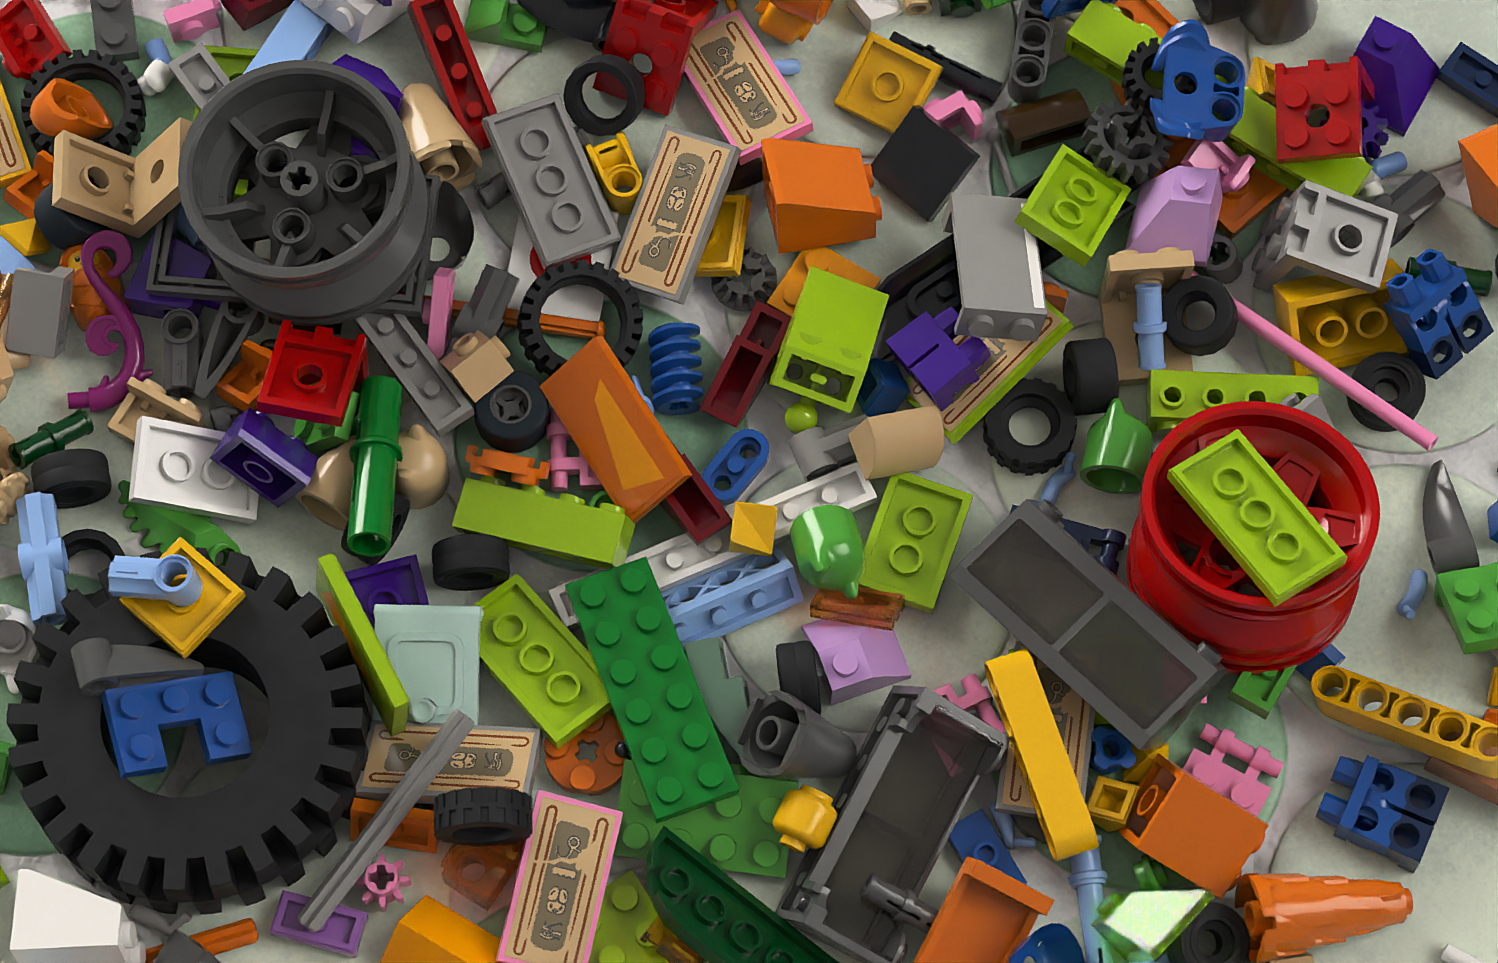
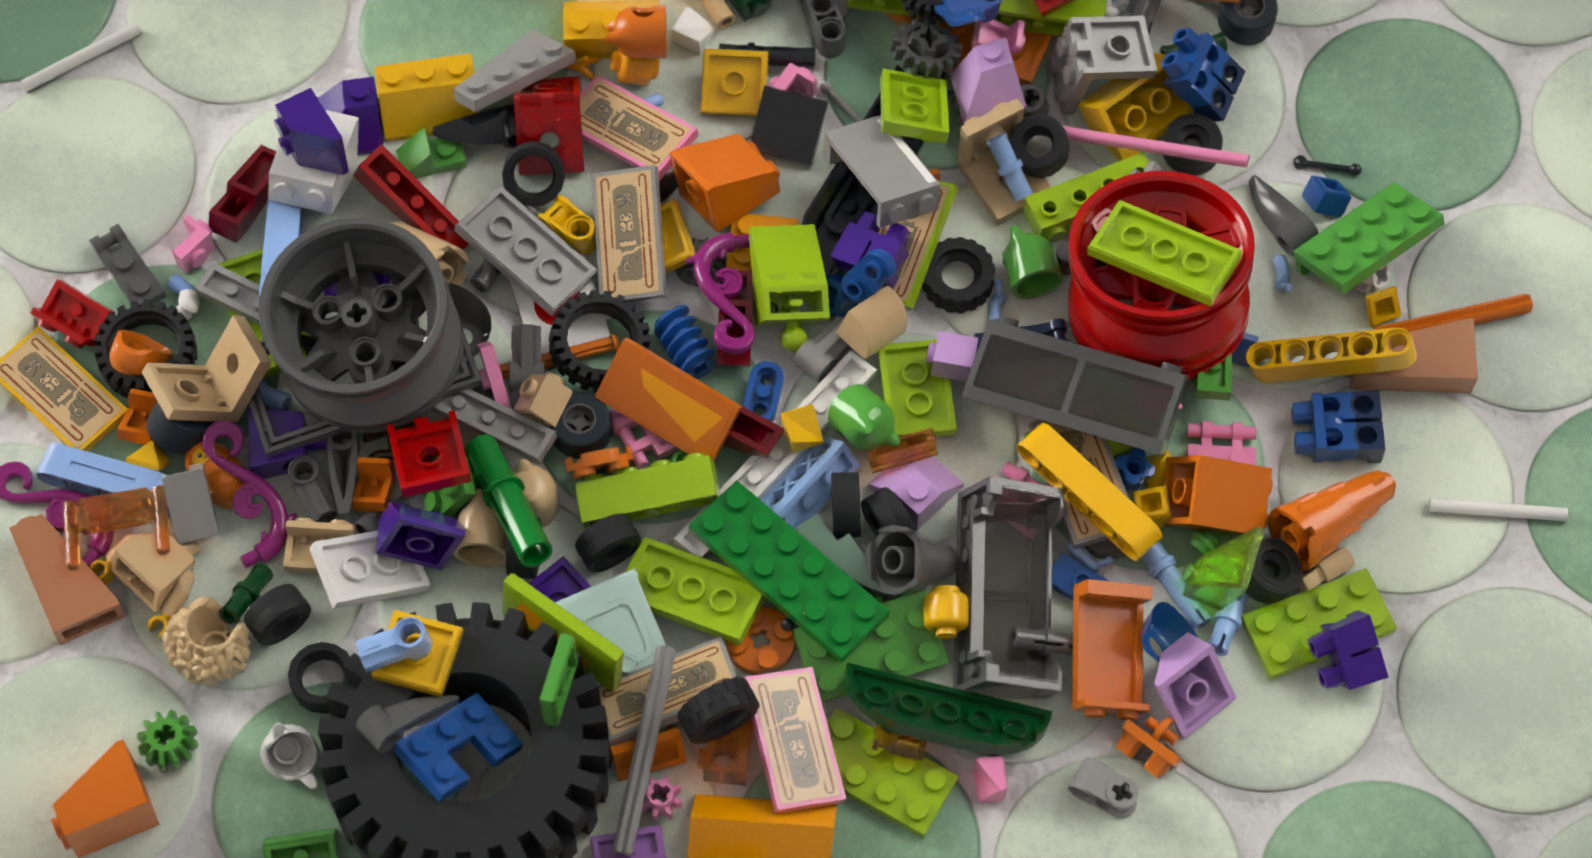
camera: 25 degrees left, 5 degrees down
light blue piece [16,492,69,626] -> none
bright green plant [118,480,241,566] -> none
dark brown brick [995,88,1091,157] -> none
black tyre [1063,338,1119,416] -> none
none -> bright green tile [540,633,578,727]
none -> magenta plant [686,233,755,354]
none -> black tyre [831,472,861,538]
none -> blue plate [842,249,896,302]
none -> lavender brick [926,331,979,382]

